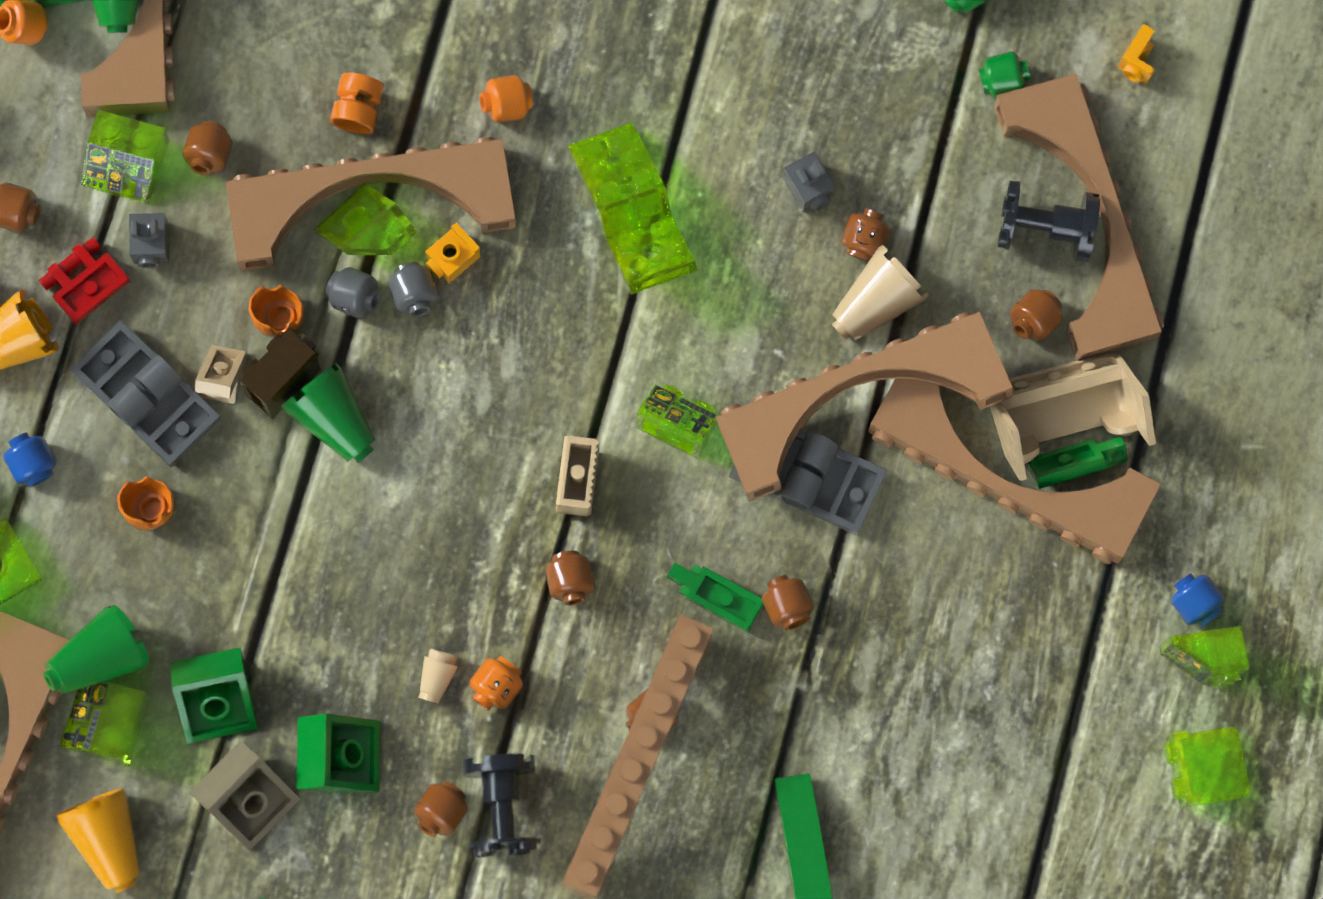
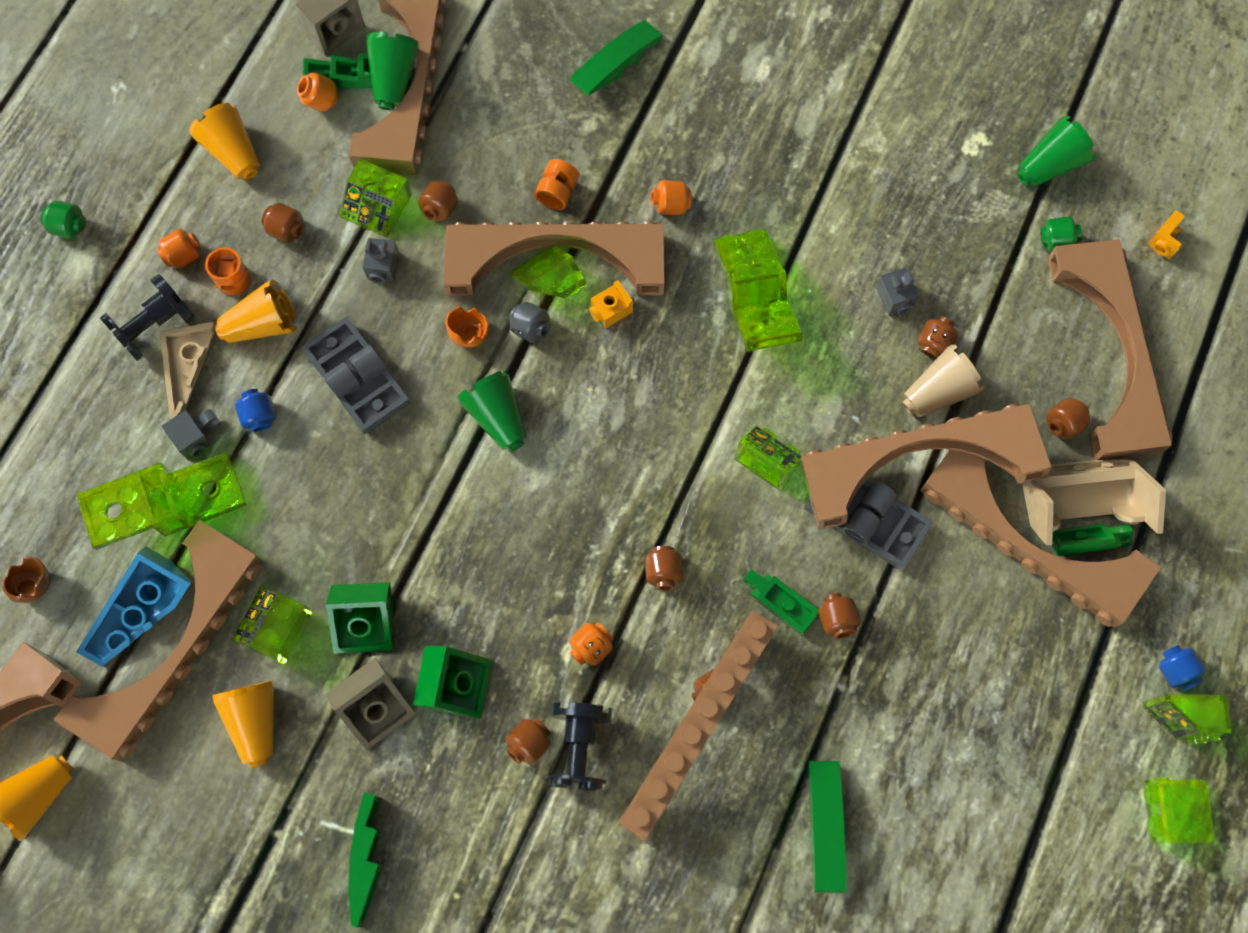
camera: 15 degrees right, 5 degrees down
red plate [38,237,131,325] -> none
green cone [43,605,148,694] -> none
orange hair [117,476,175,530] -> none
tan slope [195,345,246,404] -> none
dark brown brick [240,329,321,419] -> none
dark grey head [389,262,439,317] -> none
tan cone [419,648,458,704] -> none
tan brick [556,436,599,517] -> none
black piece [998,180,1100,263] -> none

